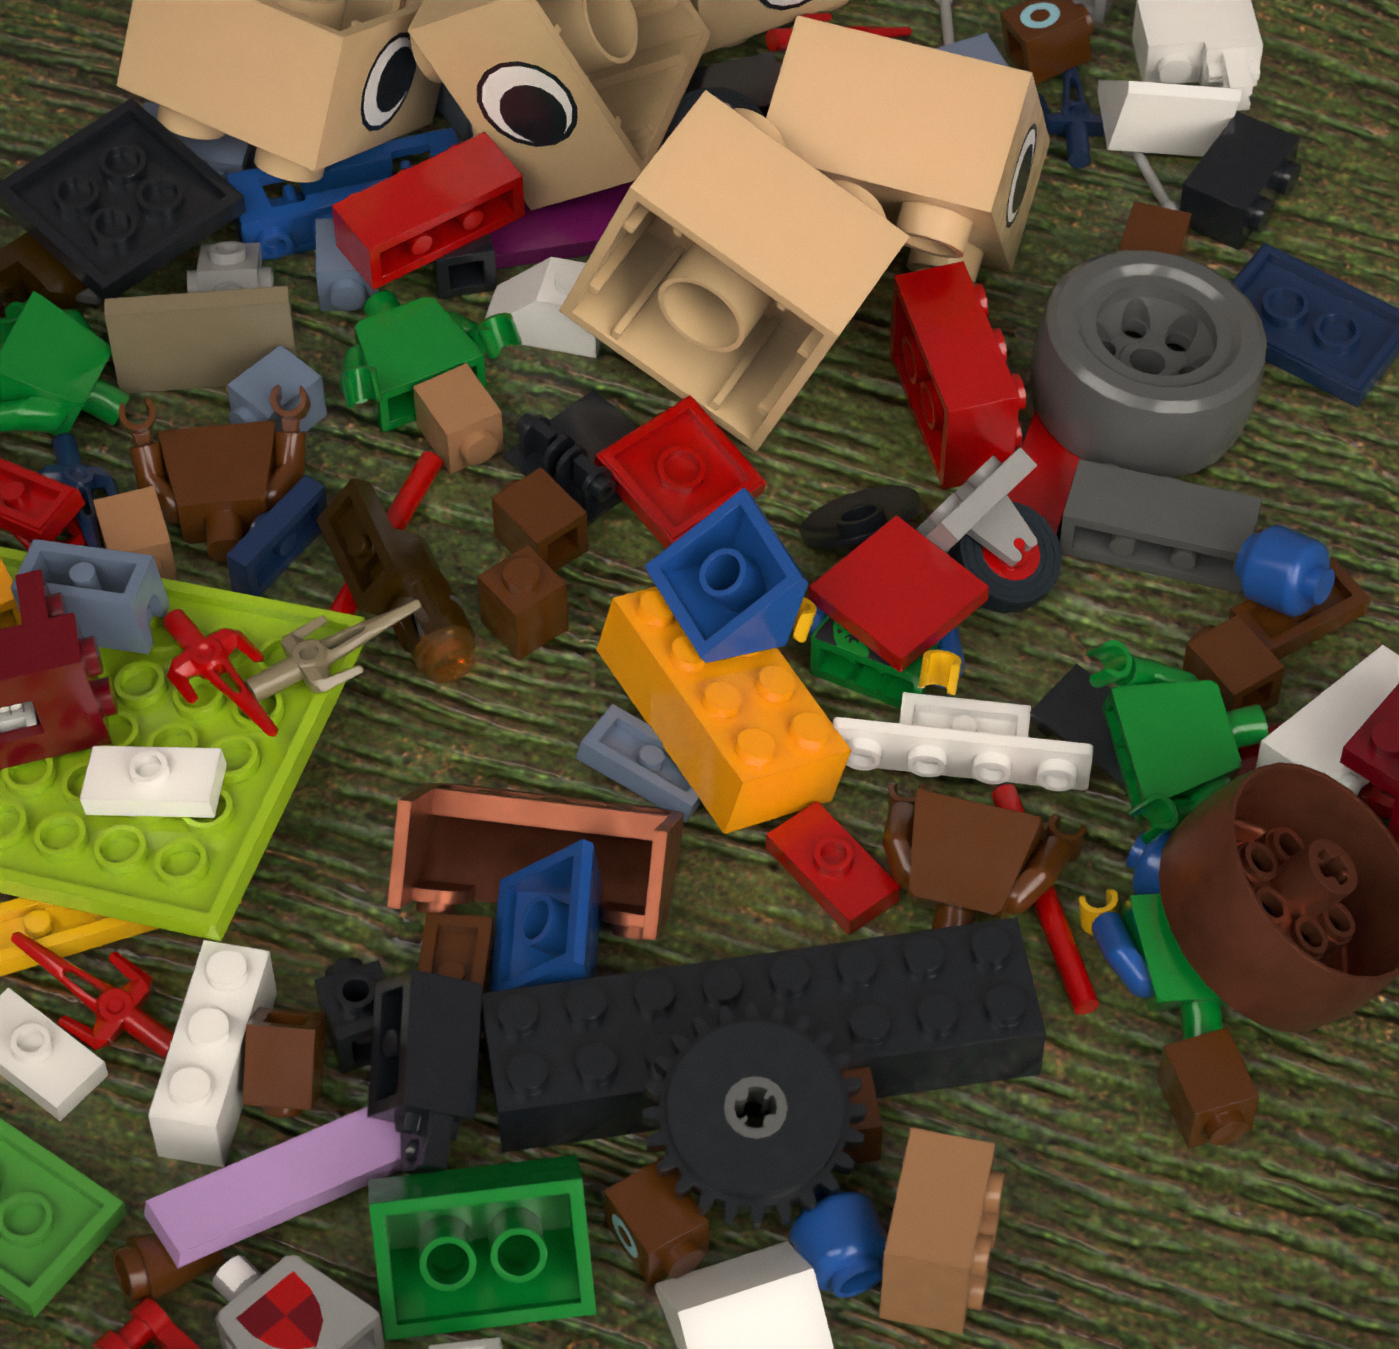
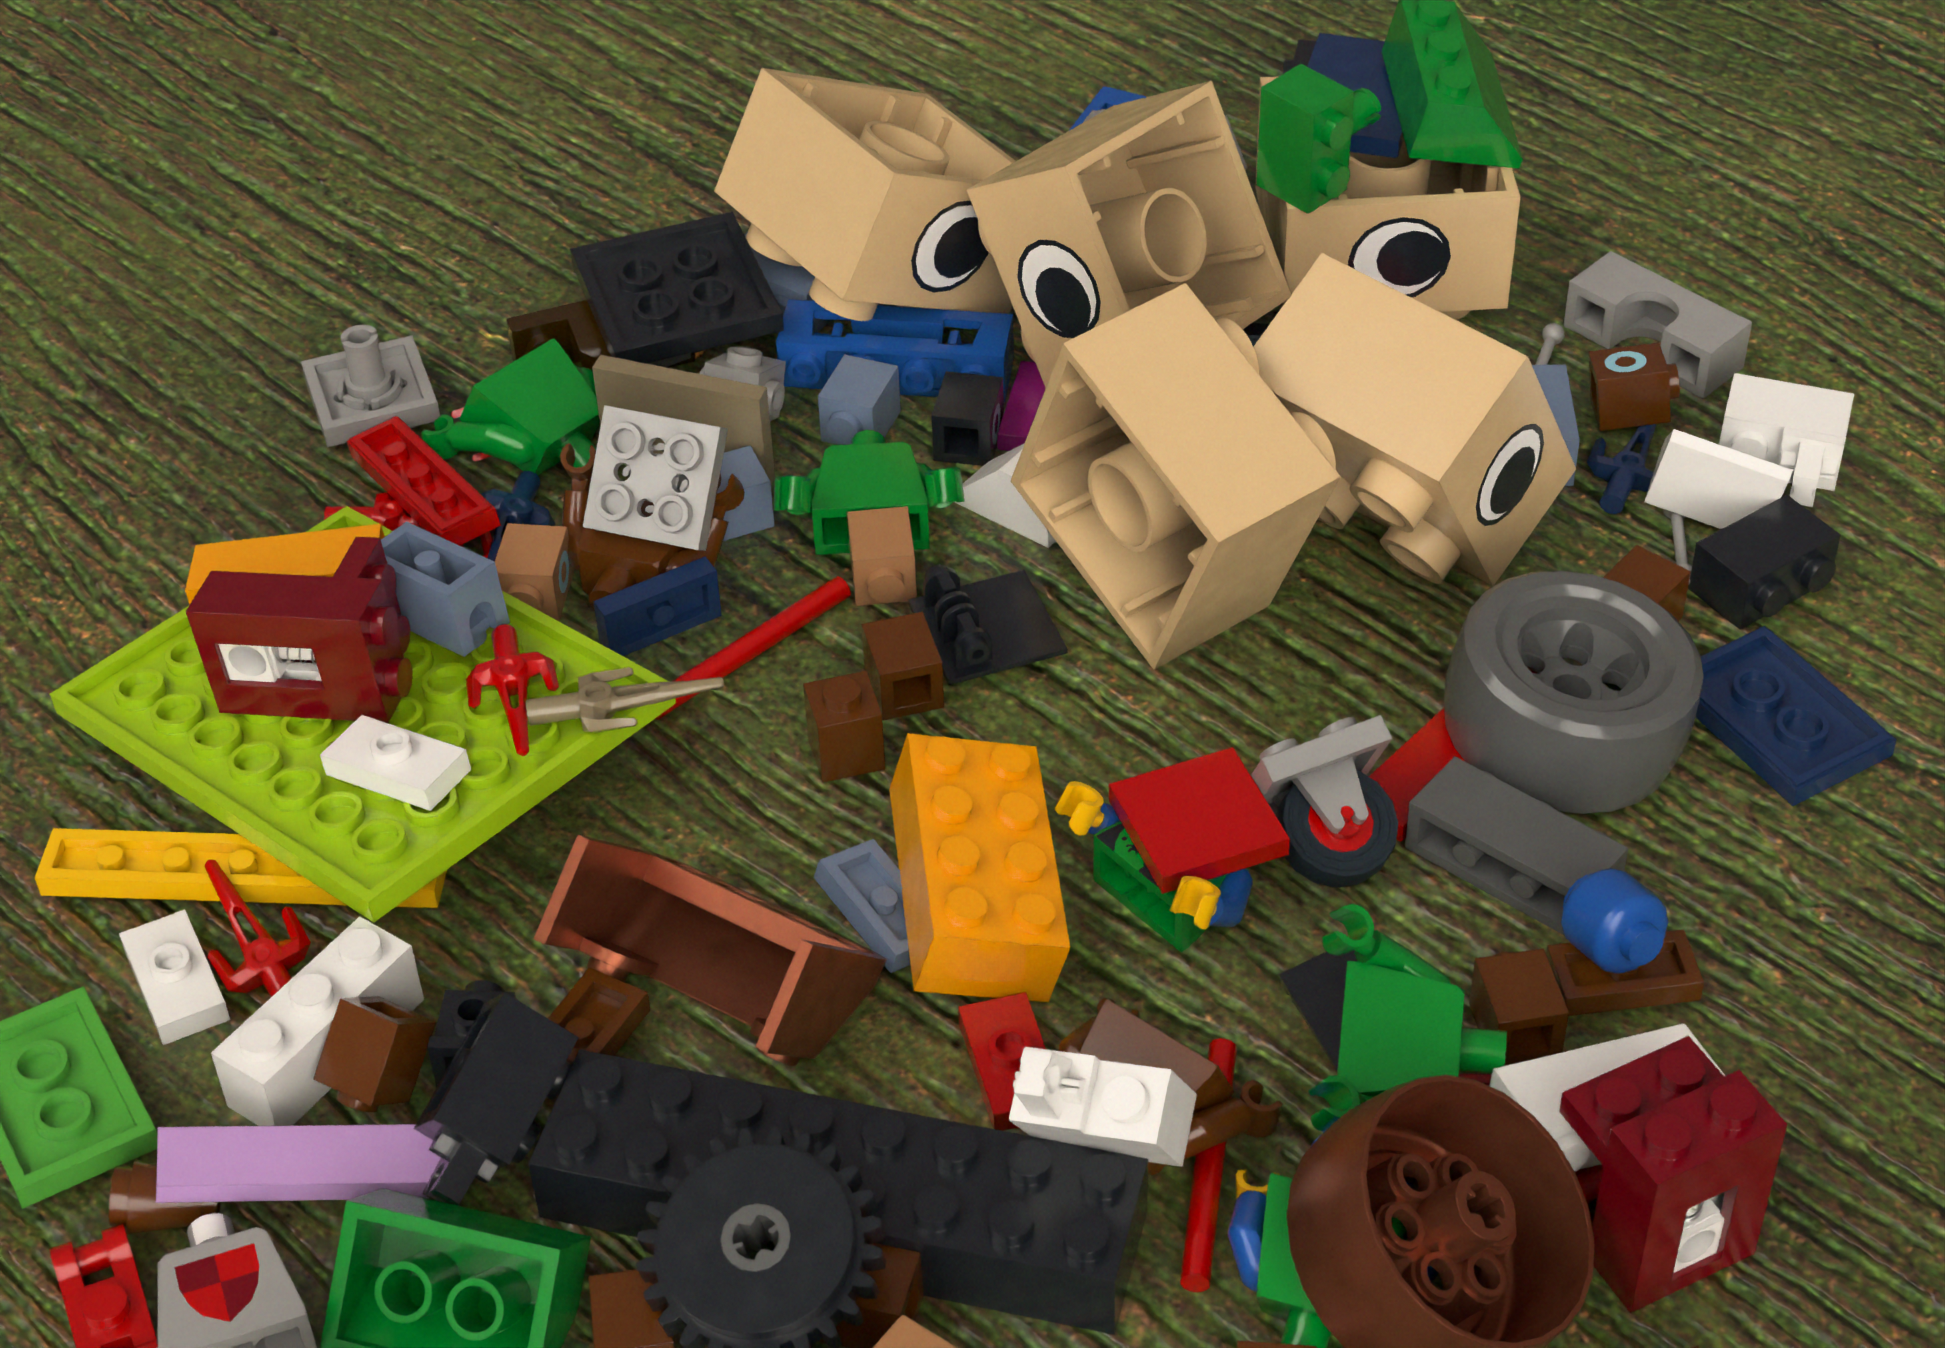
camera: 25 degrees right, 10 degrees down
dark brown plate [316,478,476,683] -> none
red brick [332,132,525,290] -> none
blue slope [490,839,603,992] -> none
red tile [594,395,767,549] -> none
blue slope [644,487,808,663] -> none
black dish [800,486,921,551] -> none
white bracket [832,692,1093,791] -> none
red brick [889,261,1026,490] -> none
none -> light grey plate [583,405,728,551]
none -> white hinge [1009,1047,1197,1167]

